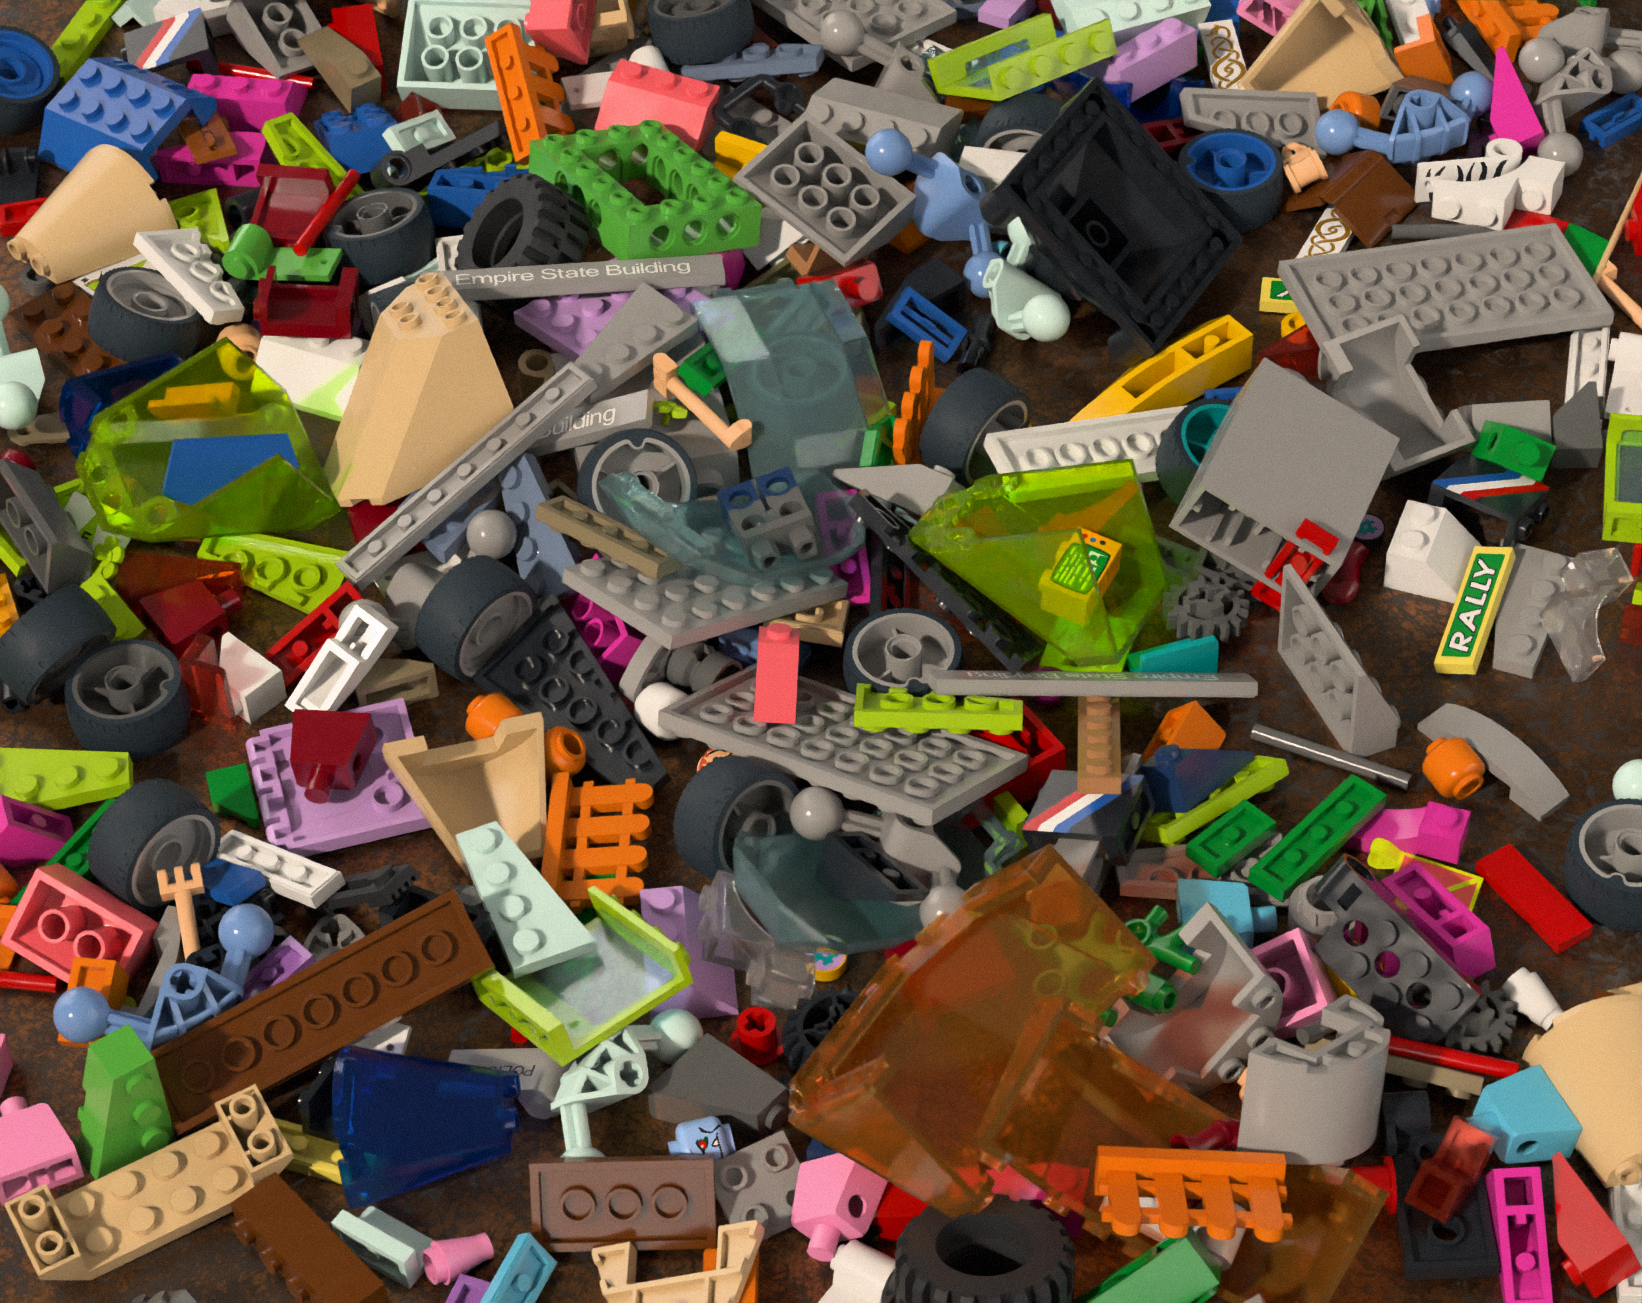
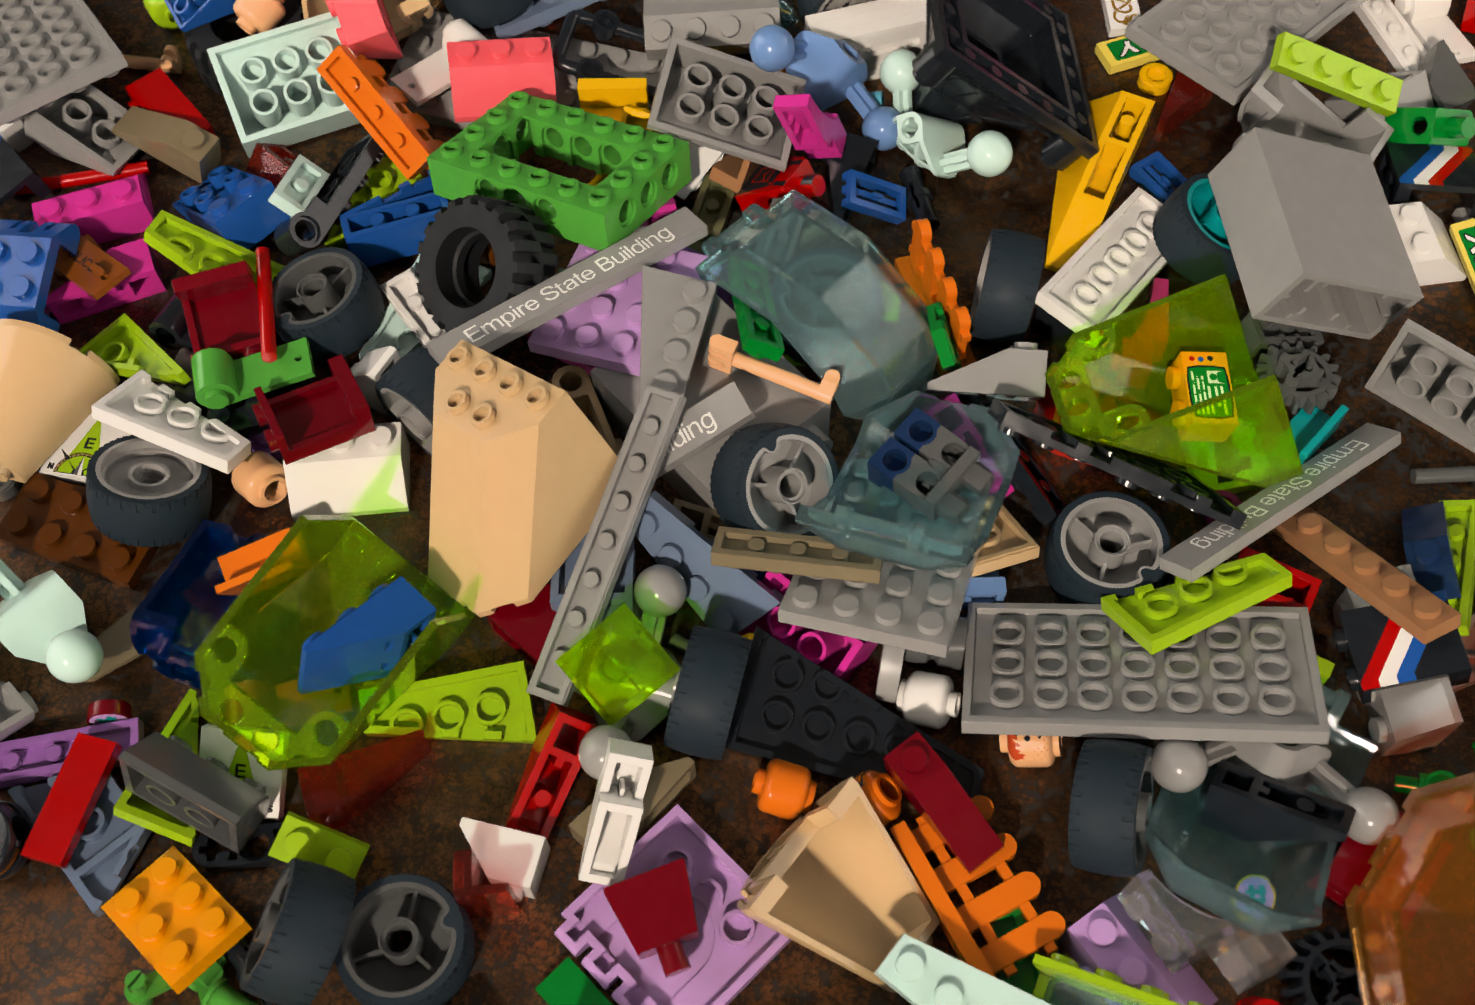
camera: 30 degrees left, 15 degrees up
lime plant [92,535,125,580] -> none
dark red torso [139,580,242,670] -> none
lime plant [653,400,689,425] -> none
coral slope [753,623,800,724] -> none
orange panel [1141,700,1226,774] -> none
red tile [1249,518,1340,612] -> none
none -> clear neon green slope [554,603,681,725]
none -> dark pink slope [773,94,847,159]
none -> dark red slope [883,731,1004,874]
none -> lime plate [1269,31,1403,117]

